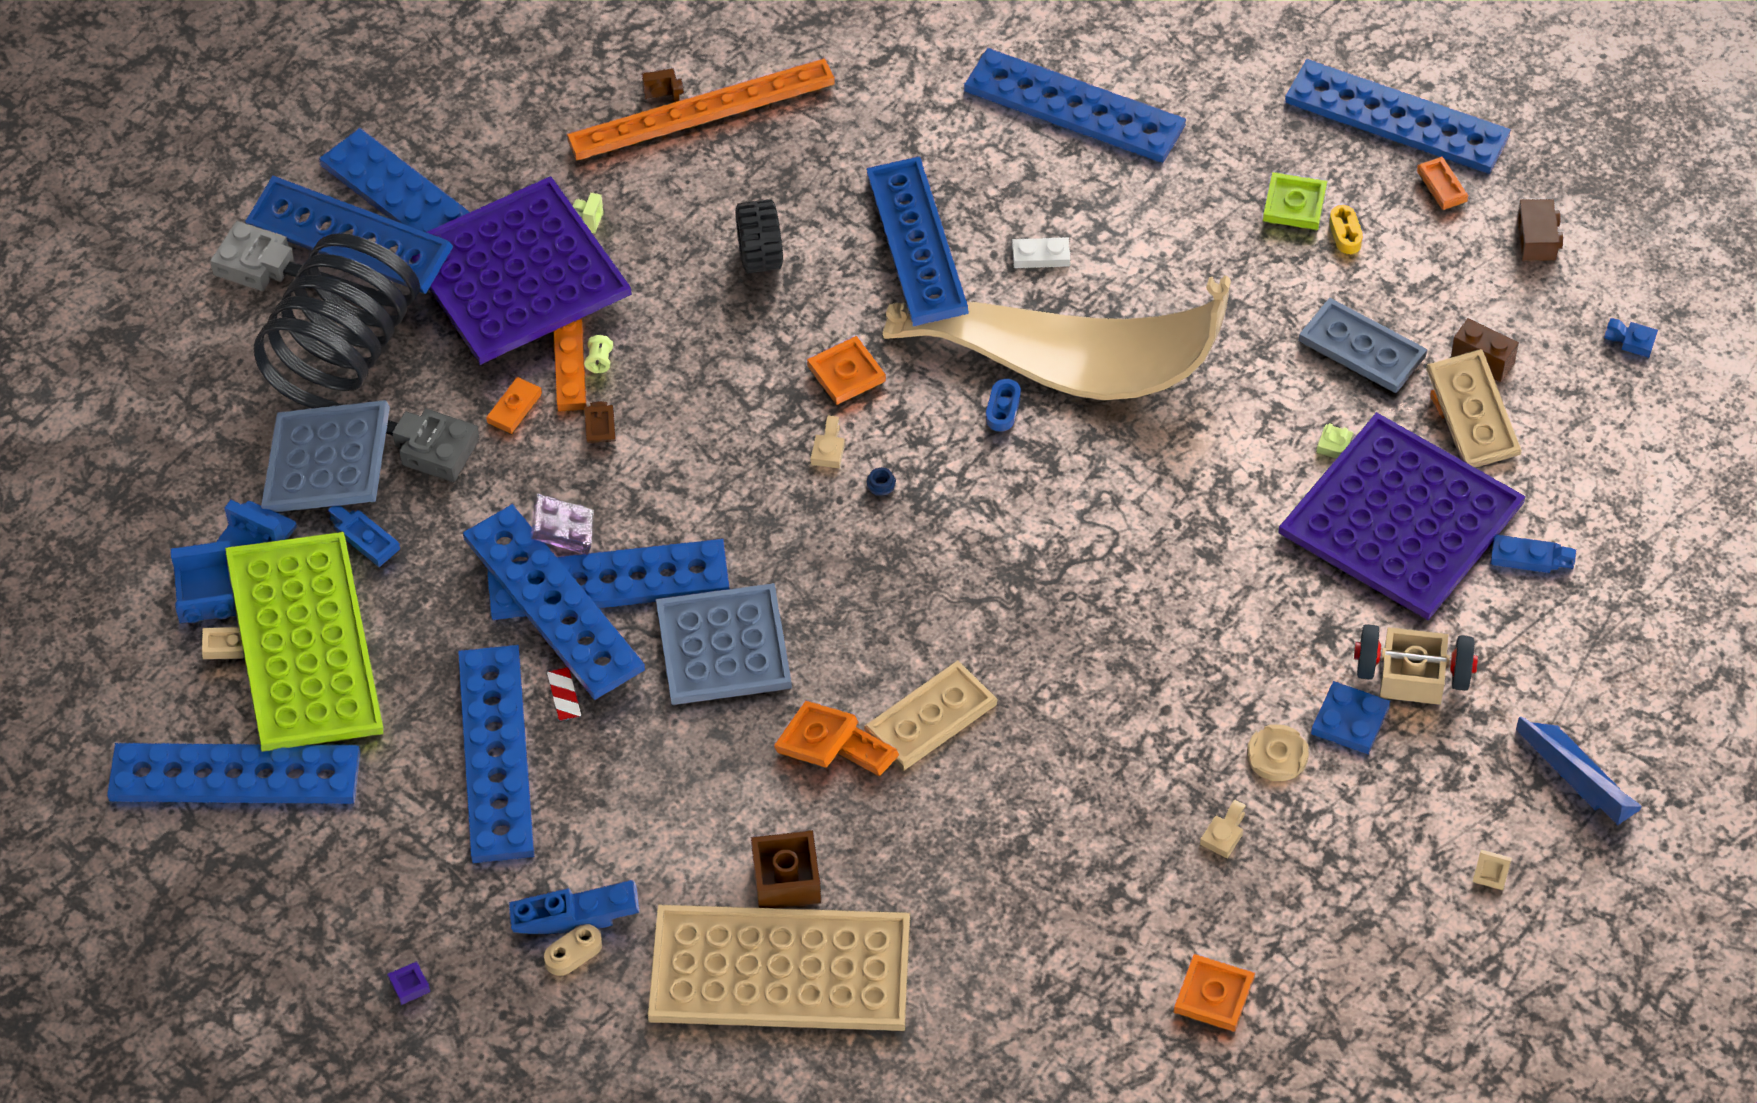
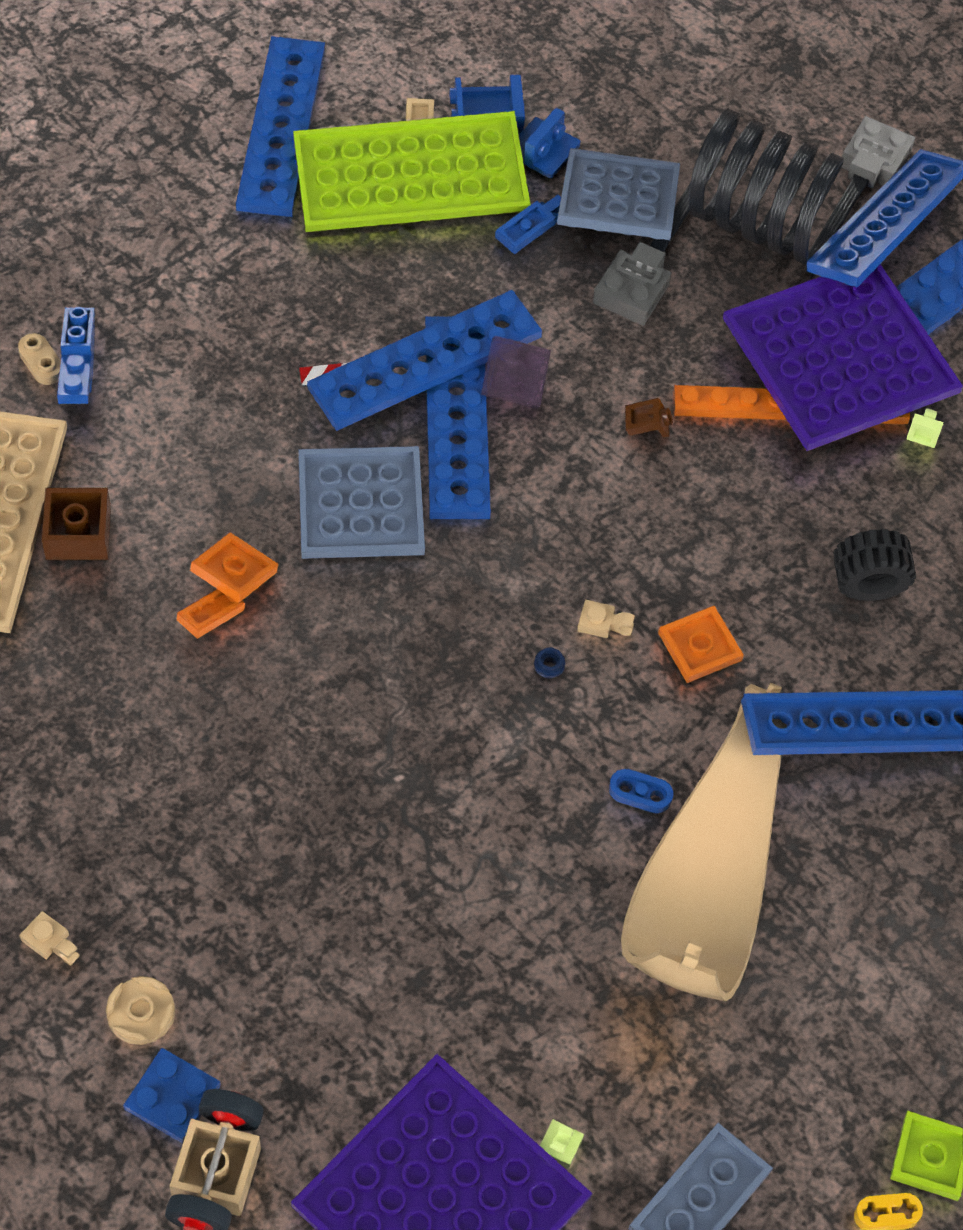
camera: 90 degrees right, 5 degrees up
dark purple plate [388,961,430,1005] -> none
blue plate [458,645,535,863] -> none
orange plate [486,377,542,434] -> none
yellowish green bush [584,335,613,373] -> none
tan tile [864,660,997,771] -> none
white plate [1012,238,1070,268] -> none

